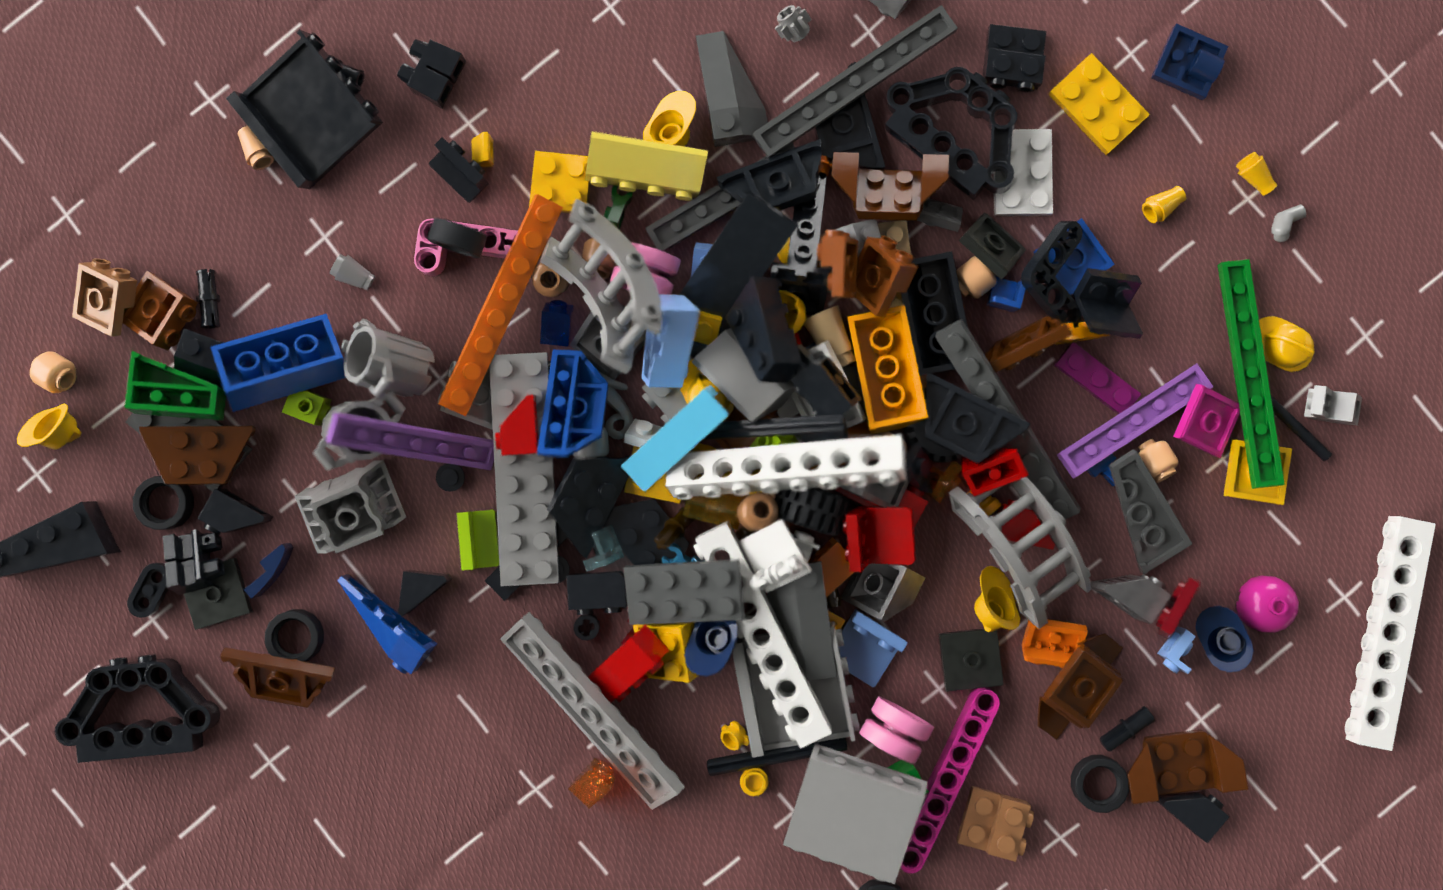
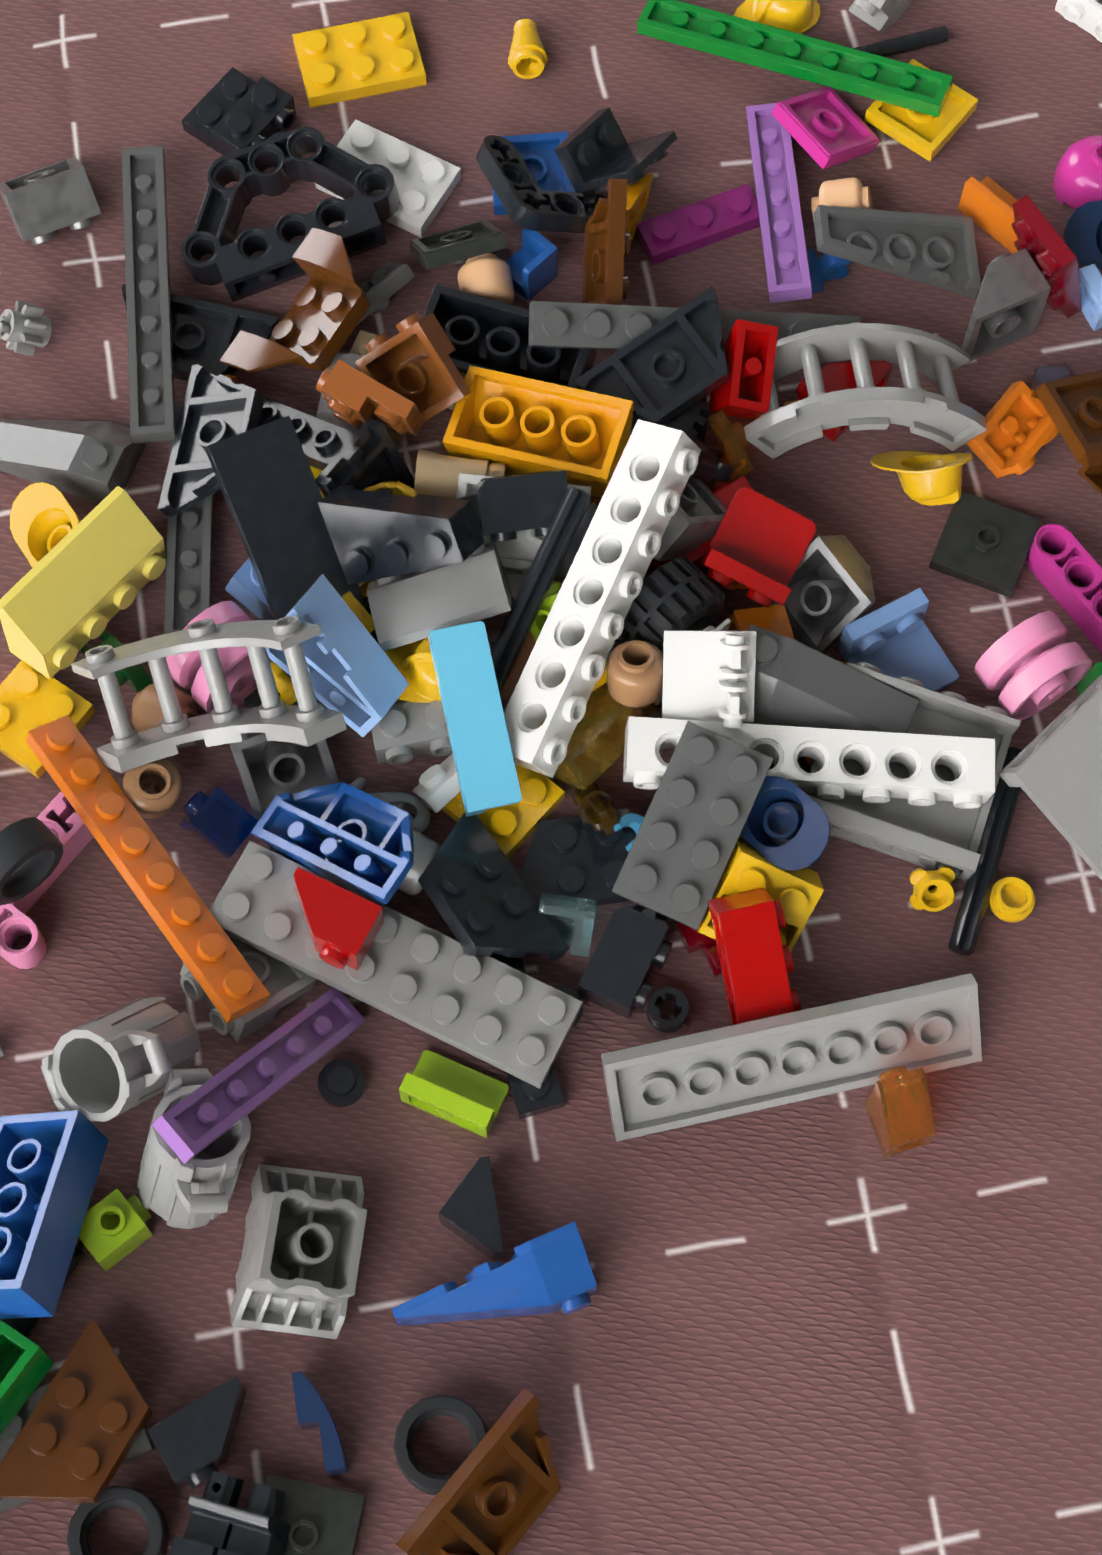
camera: 60 degrees left, 20 degrees down
none -> orange panel [958,176,1018,254]

